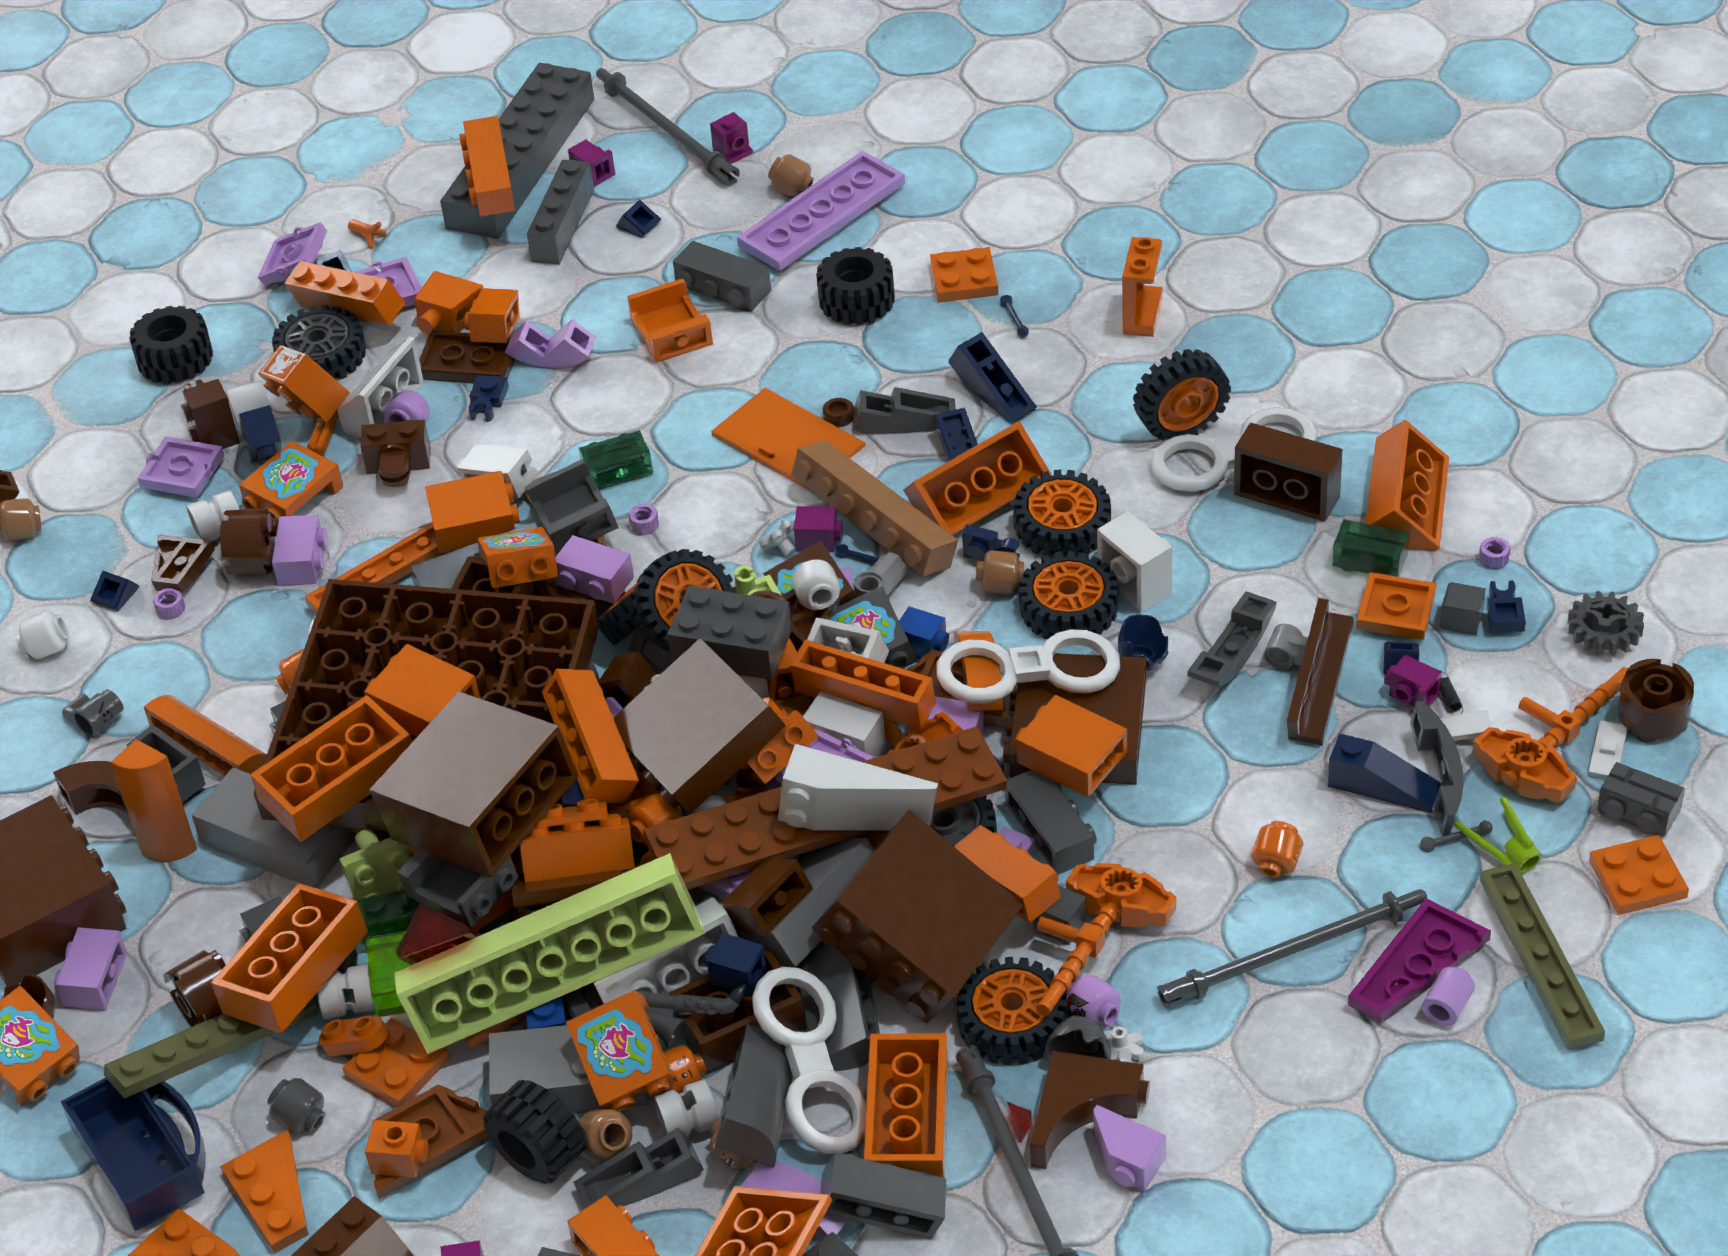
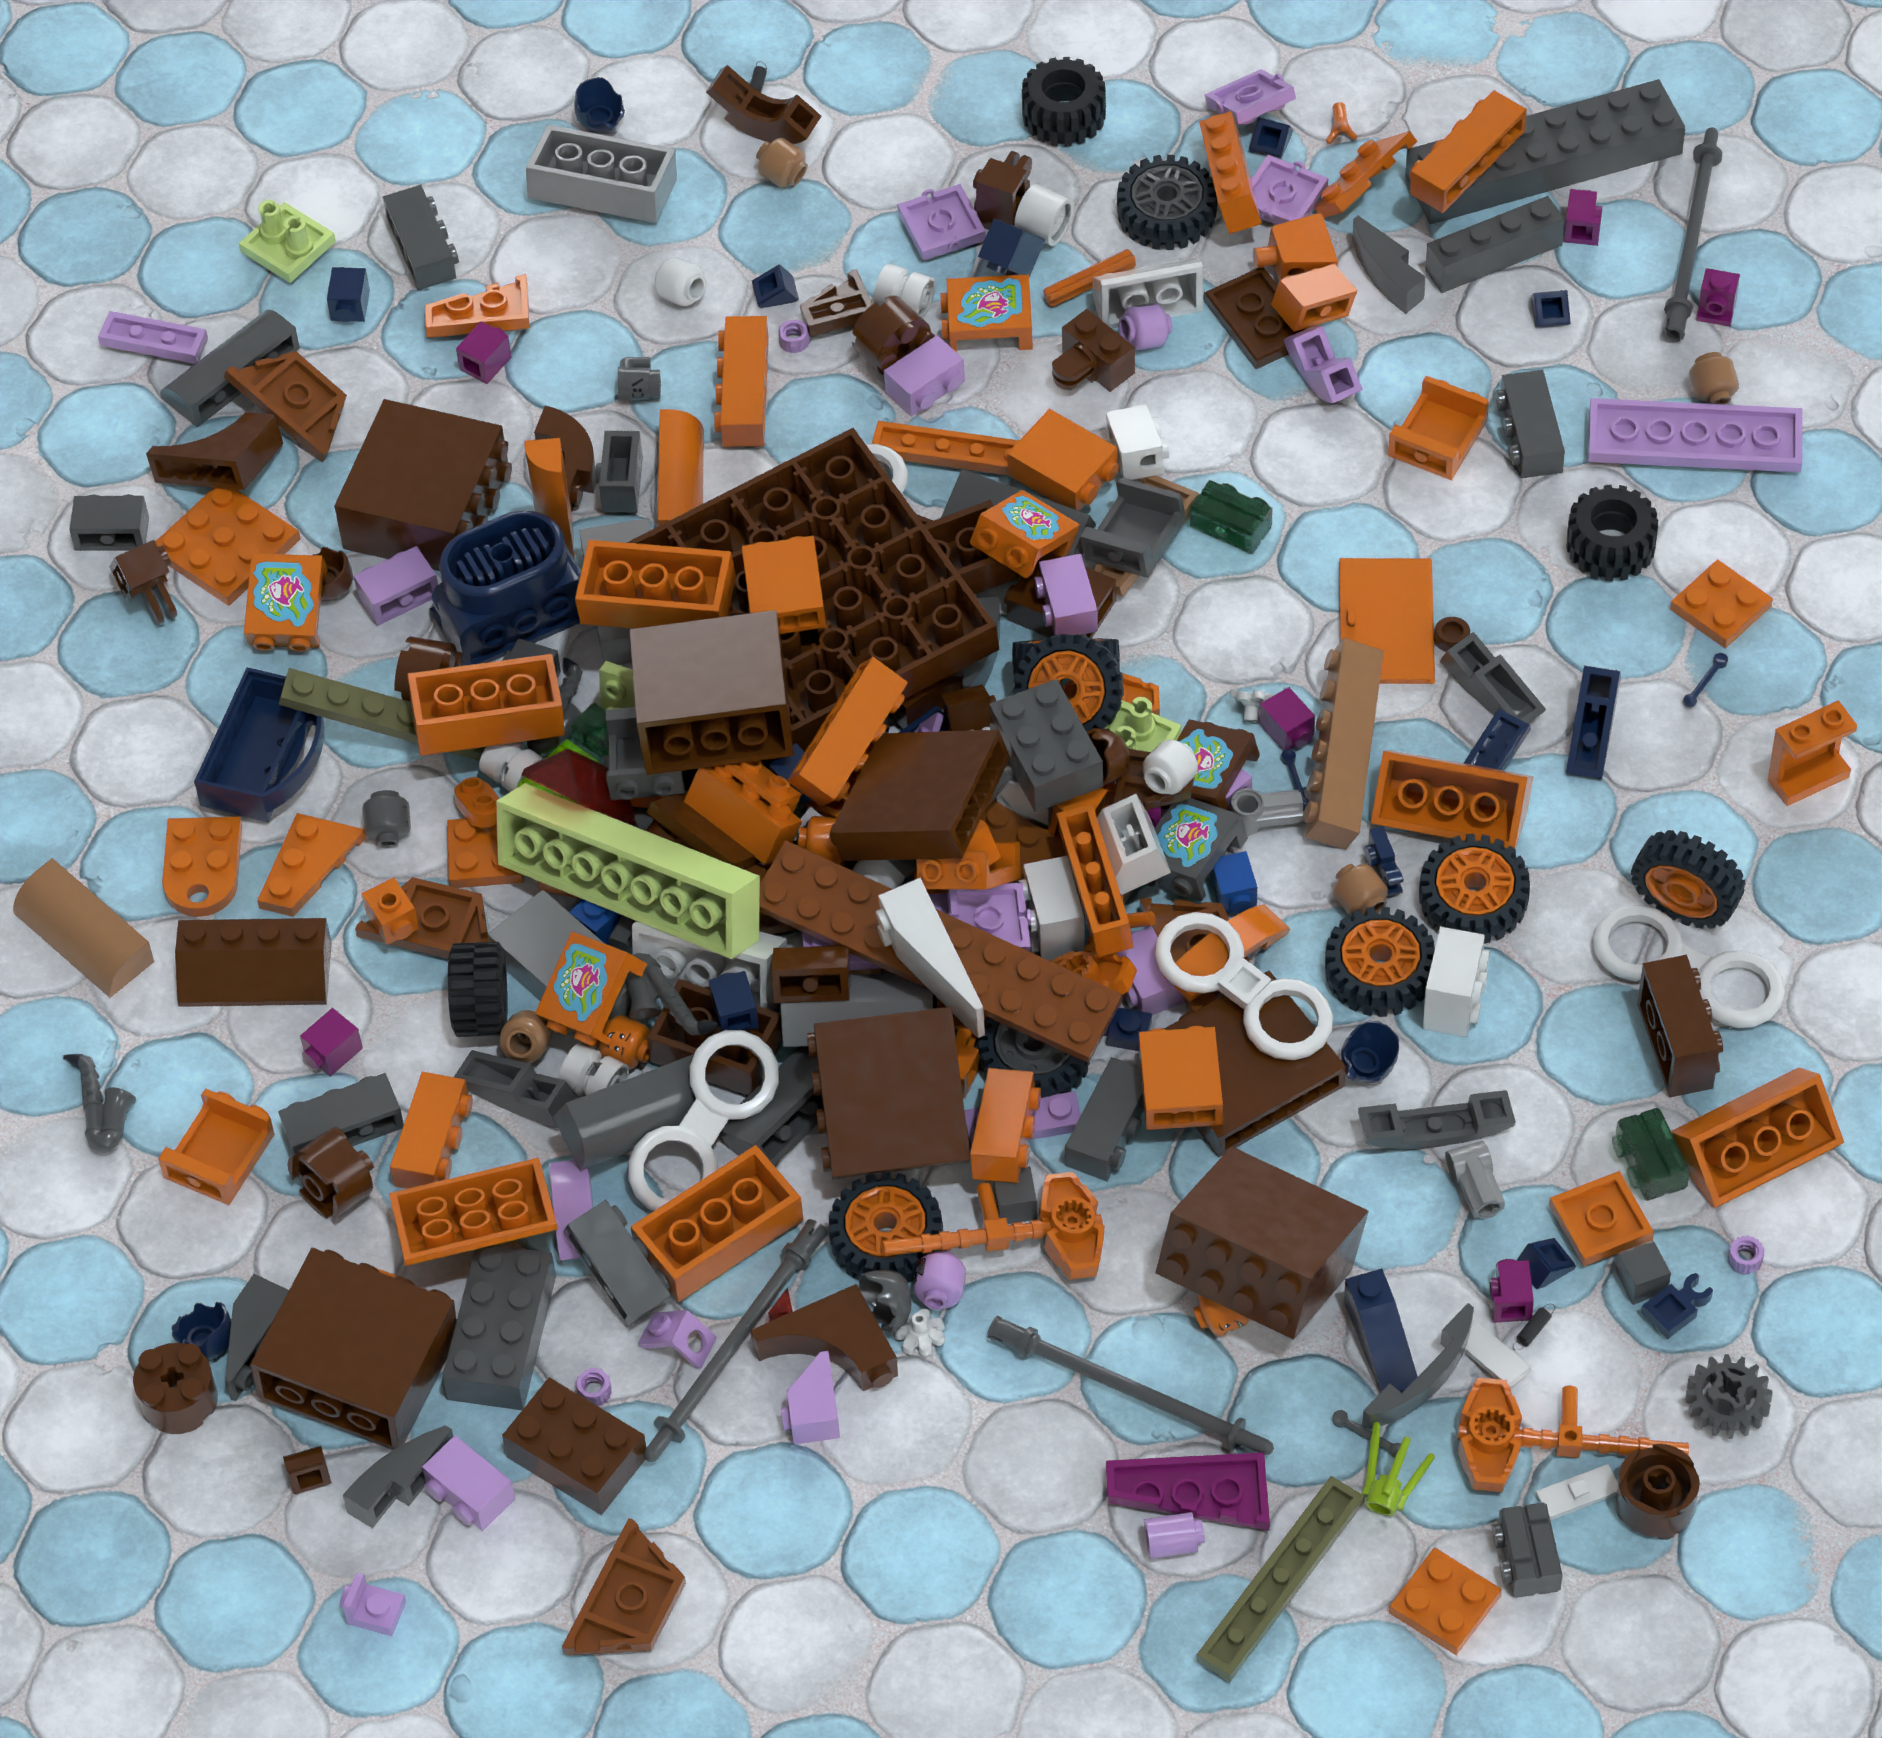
camera: 50 degrees right, 10 degrees up
orange brick [258,345,350,422] -> none
dark blue plate [469,375,509,422] -> none
lavender axle [629,504,659,535] -> none
reddish brown fence [1287,598,1354,745] -> none
none -> dark blue brick [429,511,581,666]
none -> lavender bracket [638,1310,717,1368]
none -> orange brick [714,316,769,447]
none -> reddish brown brick [1155,1146,1369,1340]
none -> orange wing [1314,131,1418,218]
none -> dark grey slope [1352,215,1426,314]

